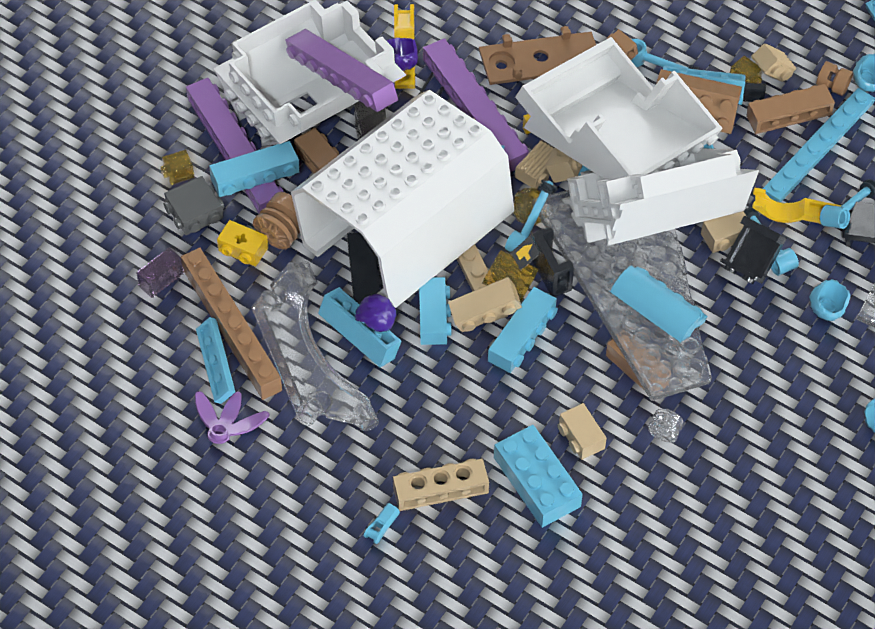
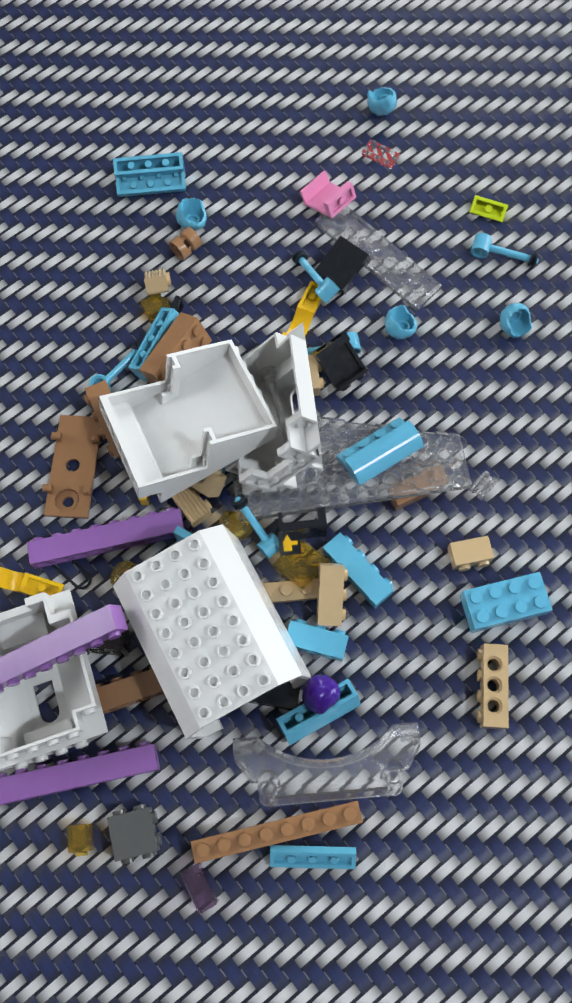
camera: 70 degrees left, 15 degrees up
medium lavender plant [195,391,270,444] -> none
medium azure brick [209,141,299,197] -> none
yellow brick [217,220,268,267] -> none
medium nougat wheel [253,192,300,250] -> none
medium azure bar [364,503,400,544] -> none
dark purple hair [386,38,418,71] -> none
medium nougat brick [746,84,835,134] -> none
medium azure plate [763,88,875,202] -> none

